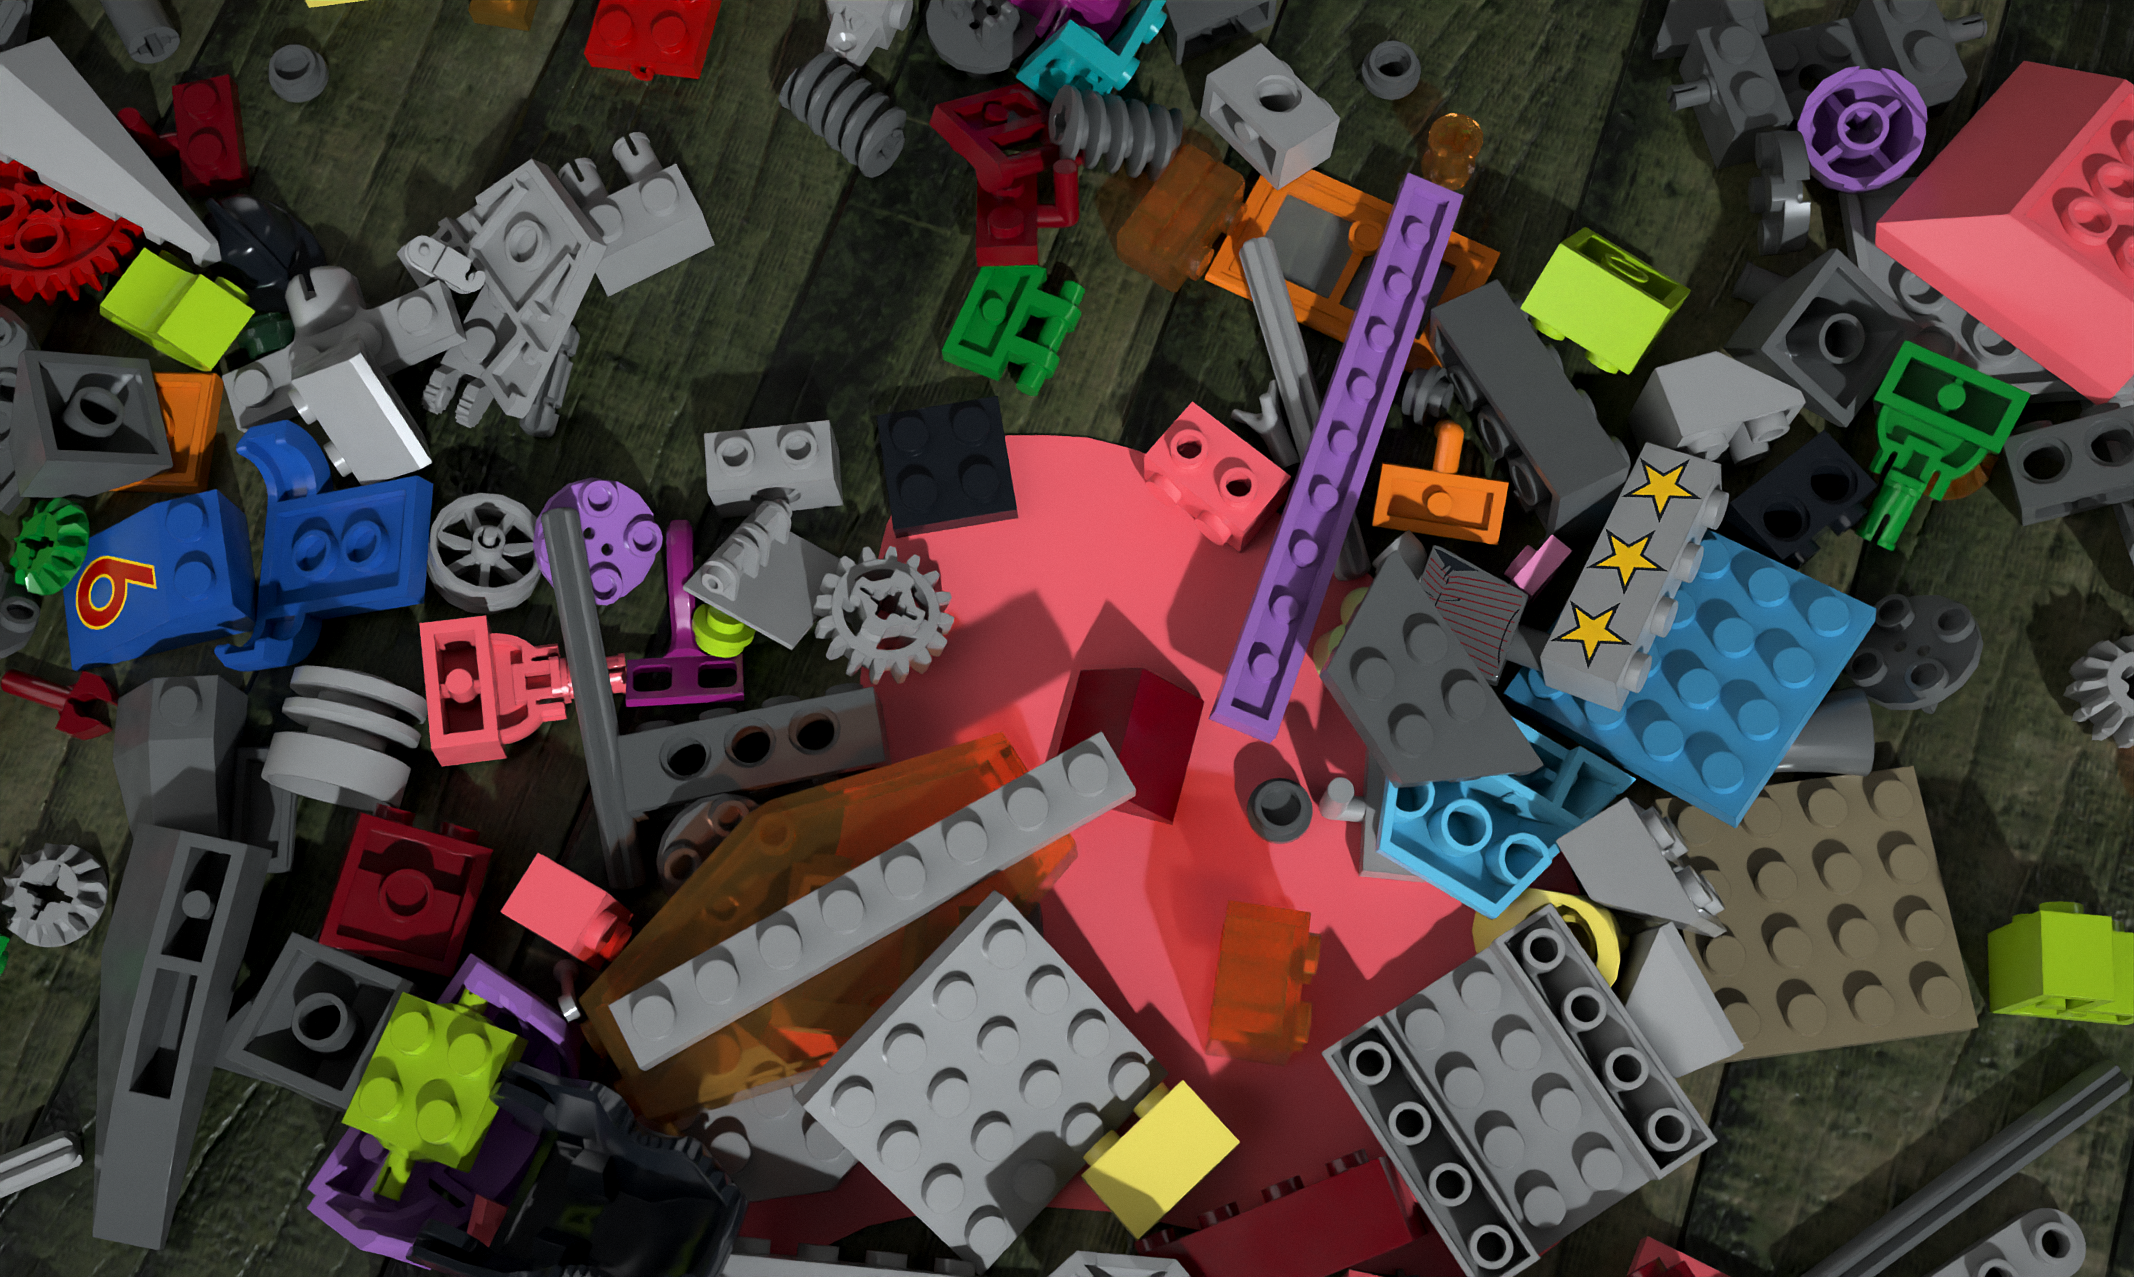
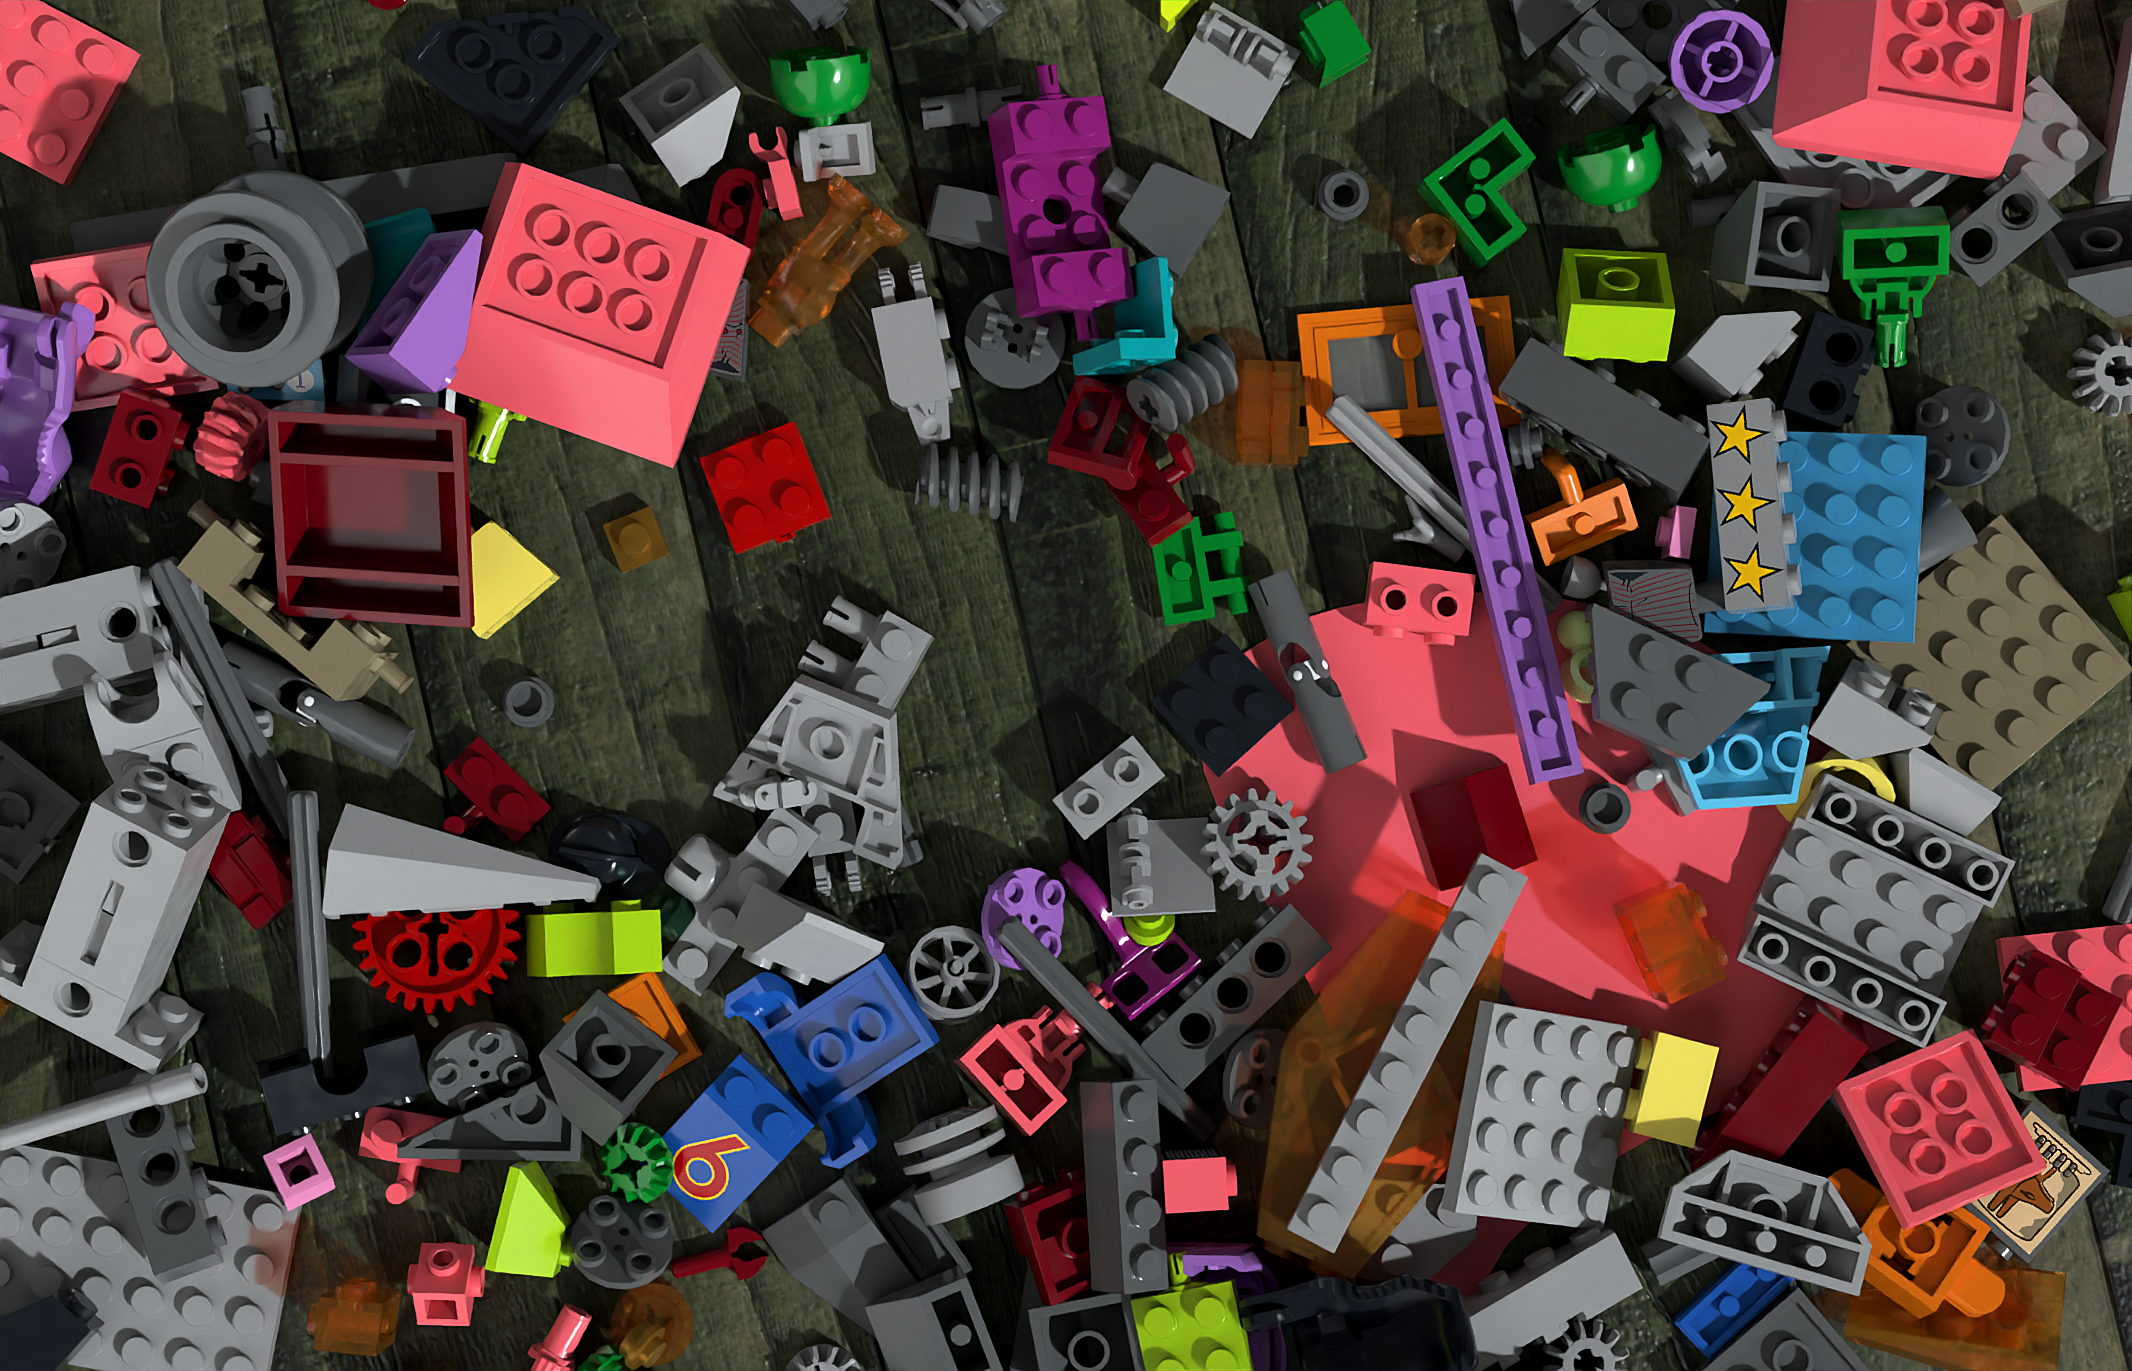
camera: 40 degrees left, 15 degrees up
light grey hinge [553,959,582,1023] -> none
light grey brick [1200,43,1340,191] -> none
none -> dark grey brick [1080,1078,1169,1294]
none -> dark grey piece [1247,569,1368,775]
none -> green brick [1417,117,1536,270]
none -> green cylinder [1556,123,1662,213]

